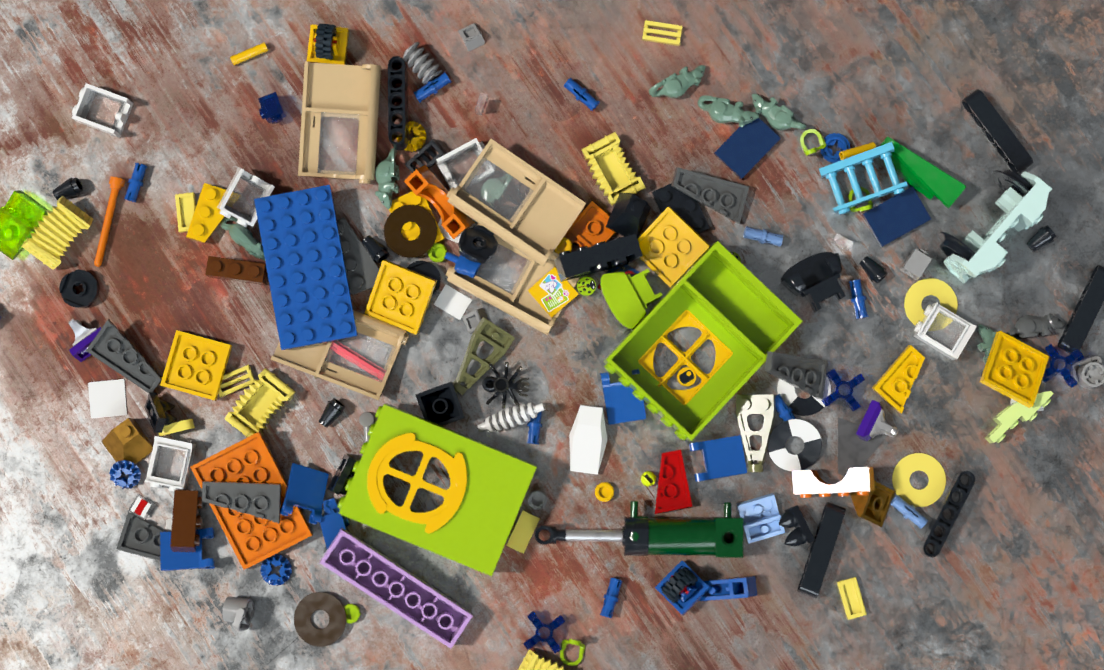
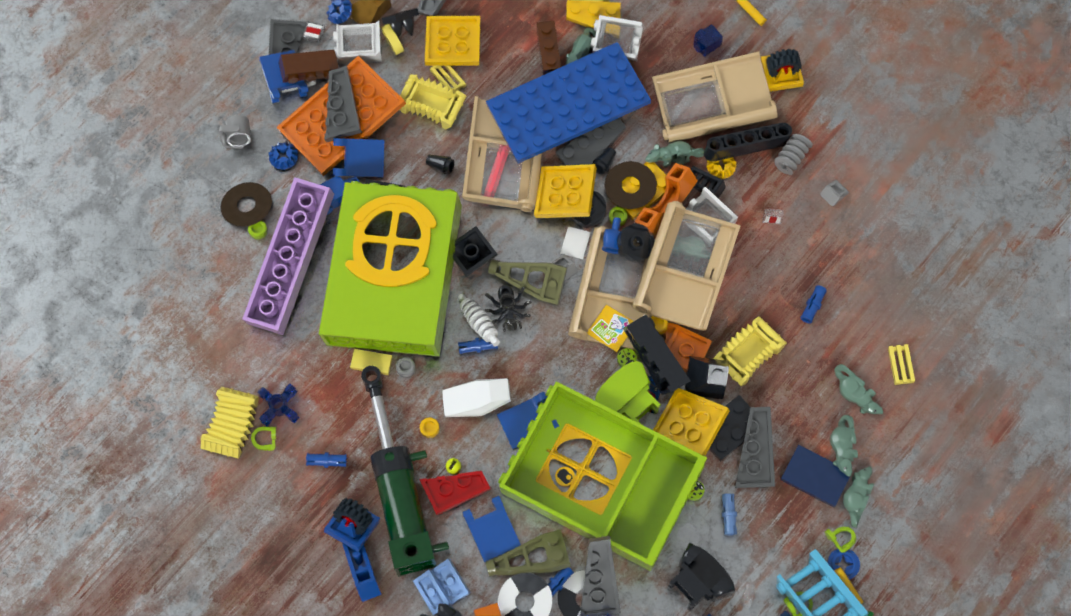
camera: 75 degrees right, 15 degrees down
blue pin [413,72,451,102] -> none

